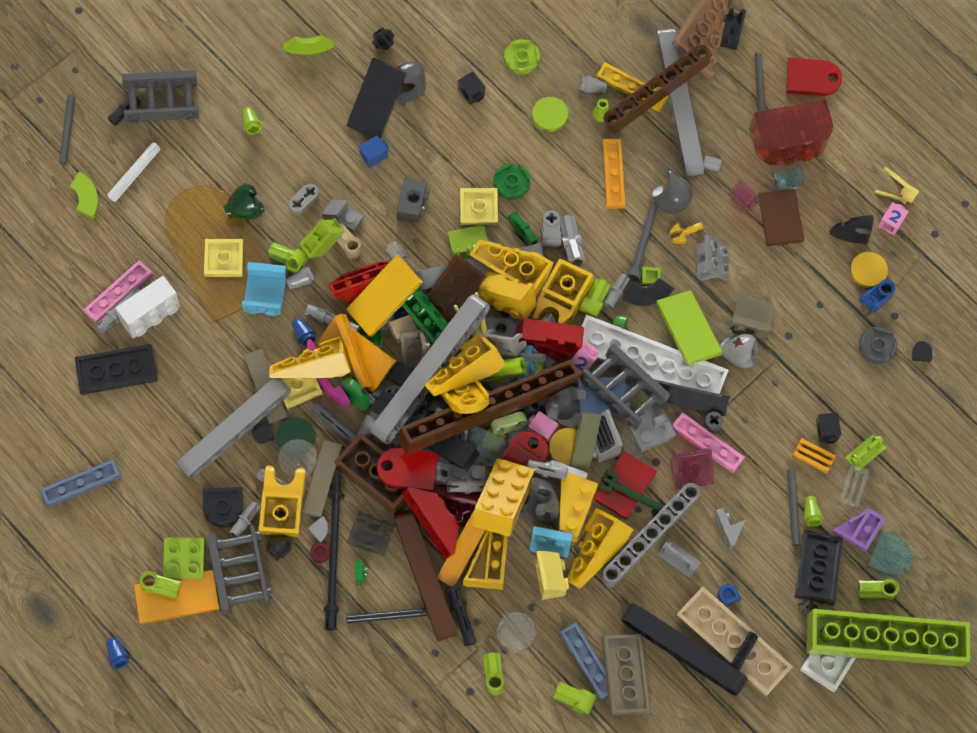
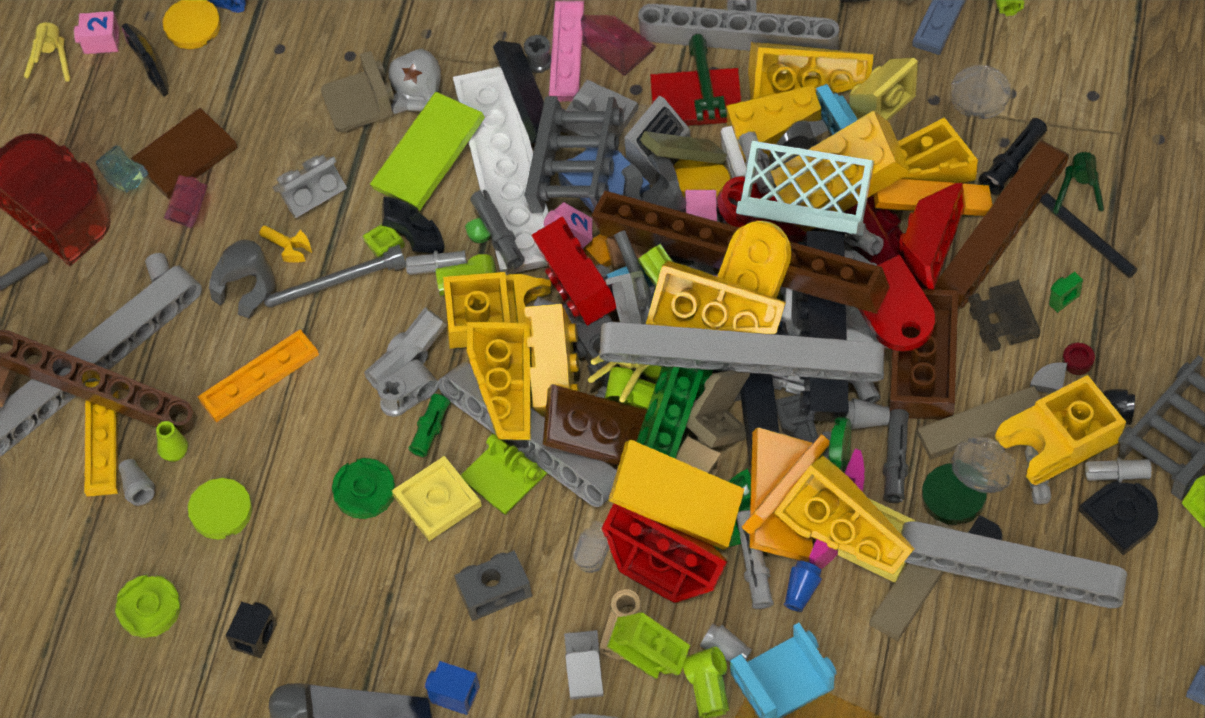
camera: 115 degrees left, 10 degrees down
black bar [323,475,345,631] -> none
lime piece [483,652,504,696] -> none
none -> dark grey pin [470,190,525,269]
none -> light aqua fence [736,141,874,236]
none -> dark green plant [1053,152,1104,214]

